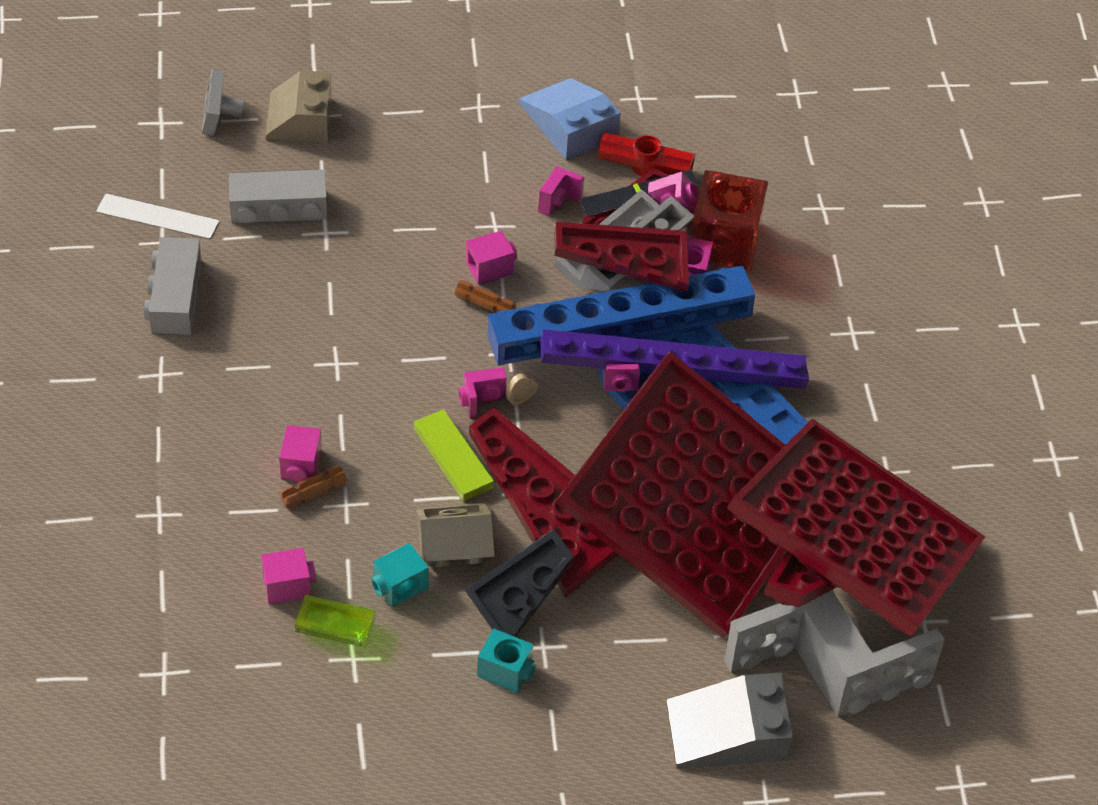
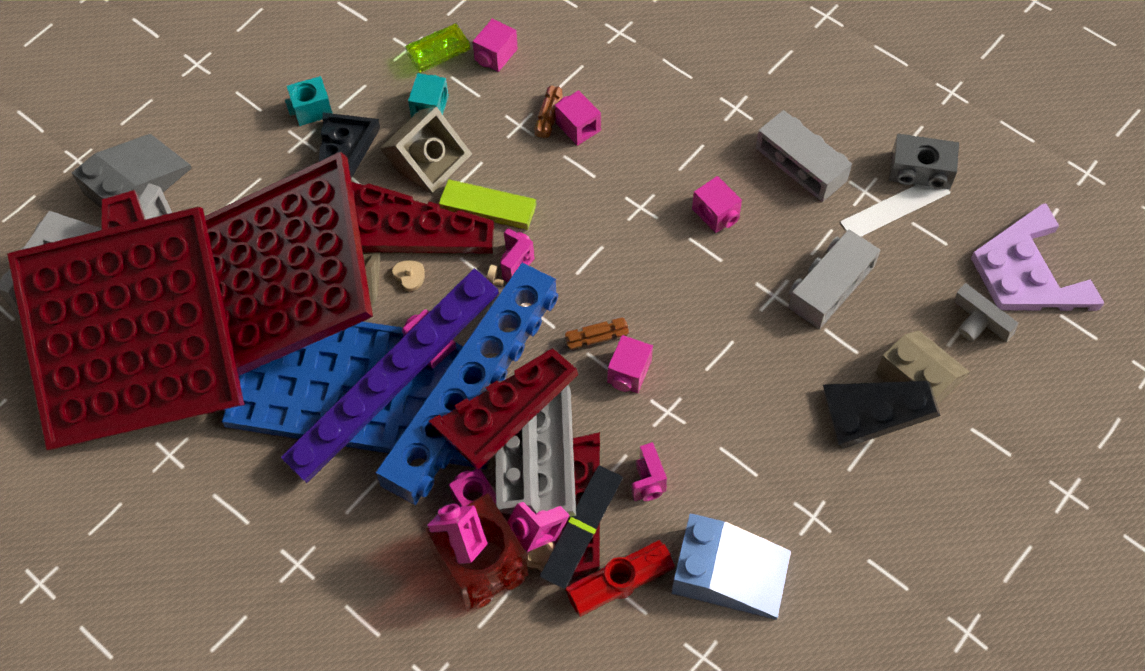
camera: 140 degrees right, 10 degrees up
none -> tan piece [392,260,425,292]
none -> dark pink bracket [428,504,487,564]
none -> dark pink brick [692,176,742,233]
none -> black wing [823,381,941,449]
none -> dark grey brick [889,133,959,190]
none -> lavender wing [971,203,1104,311]

